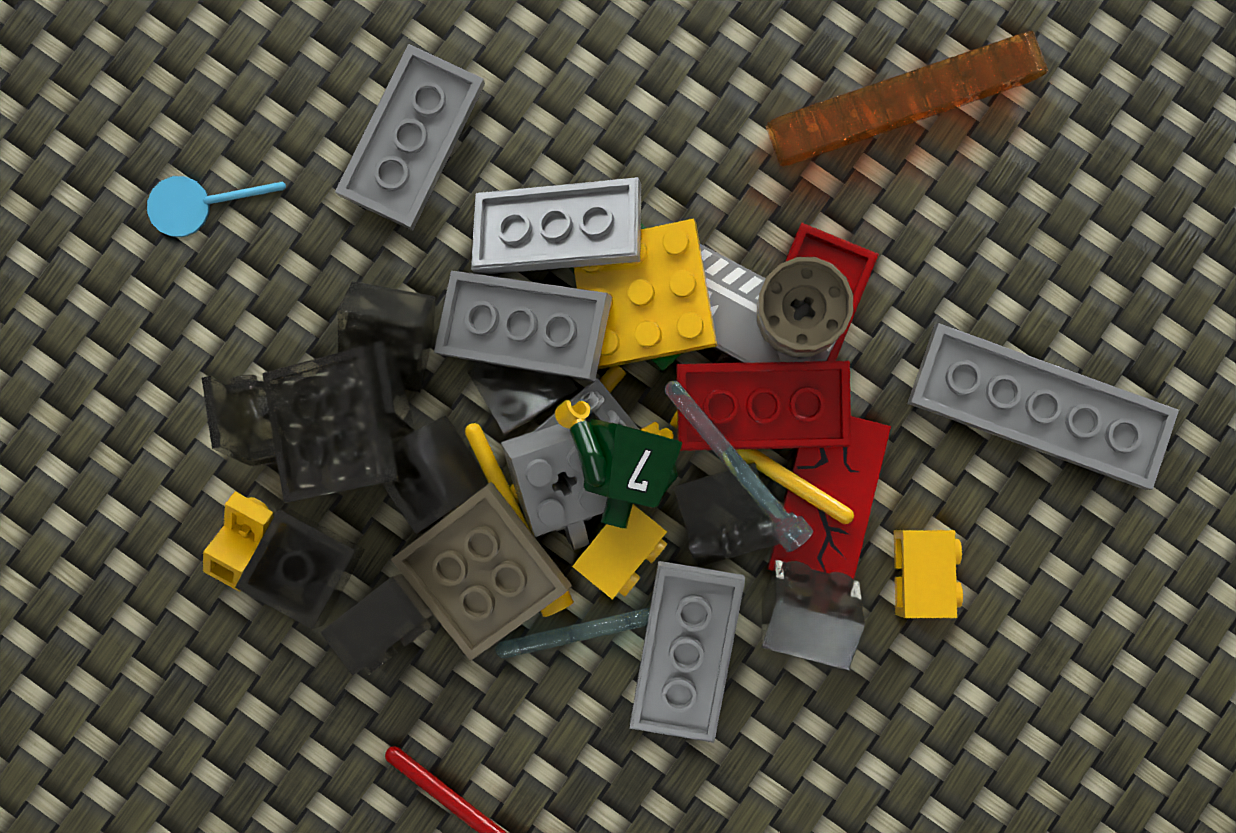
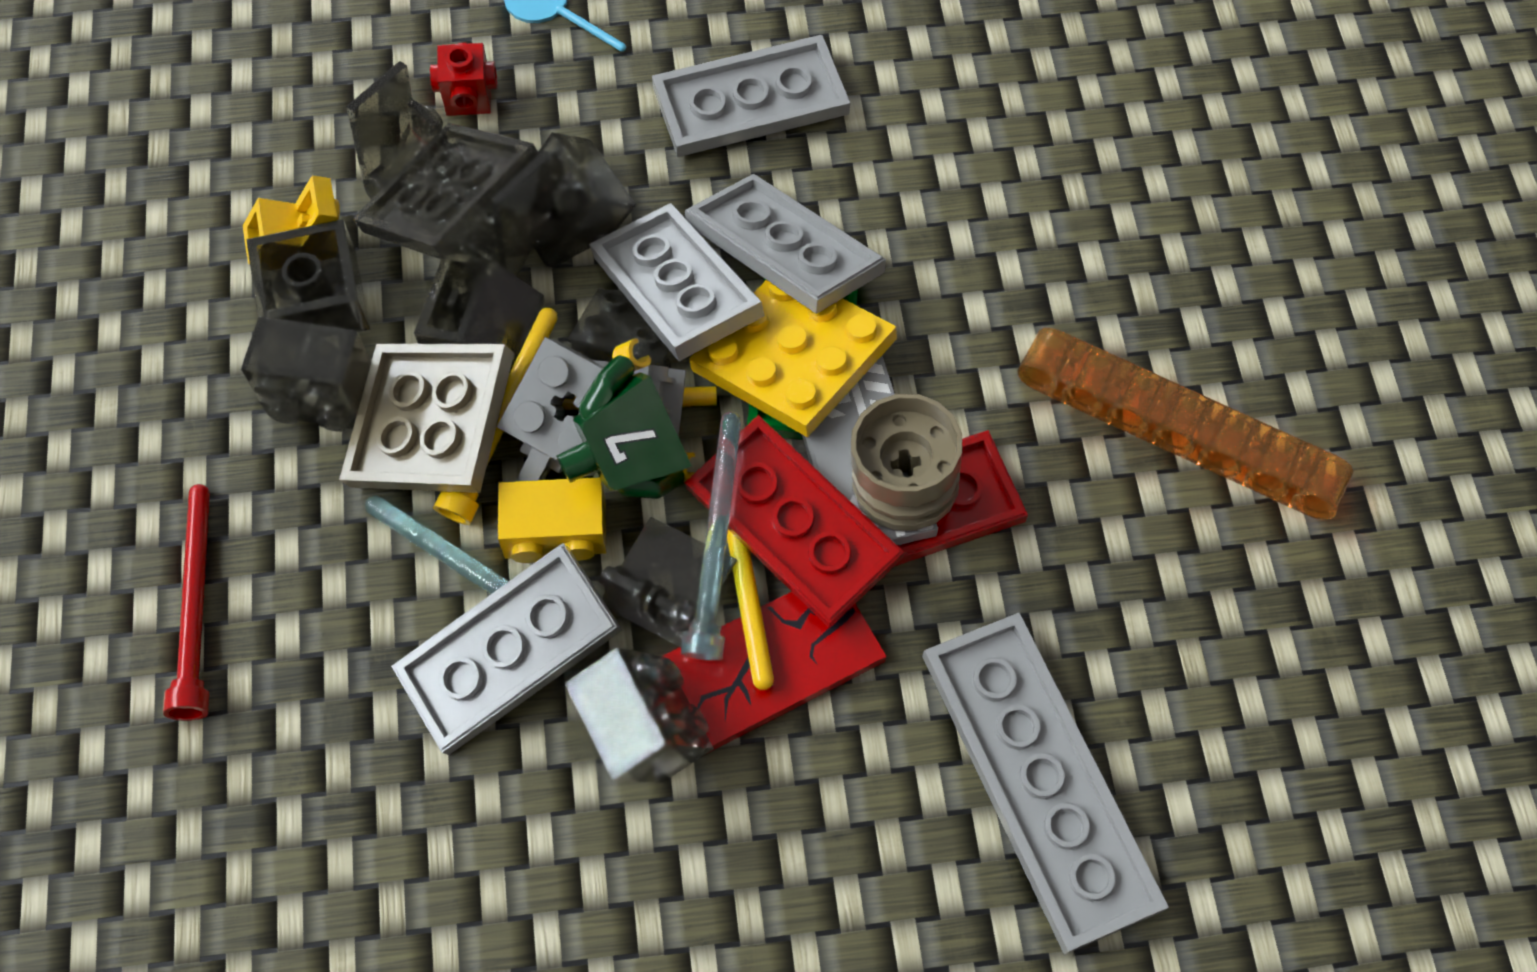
camera: 50 degrees right, 20 degrees down
yellow piece [894,530,963,618] -> none
none -> red brick [430,43,498,116]

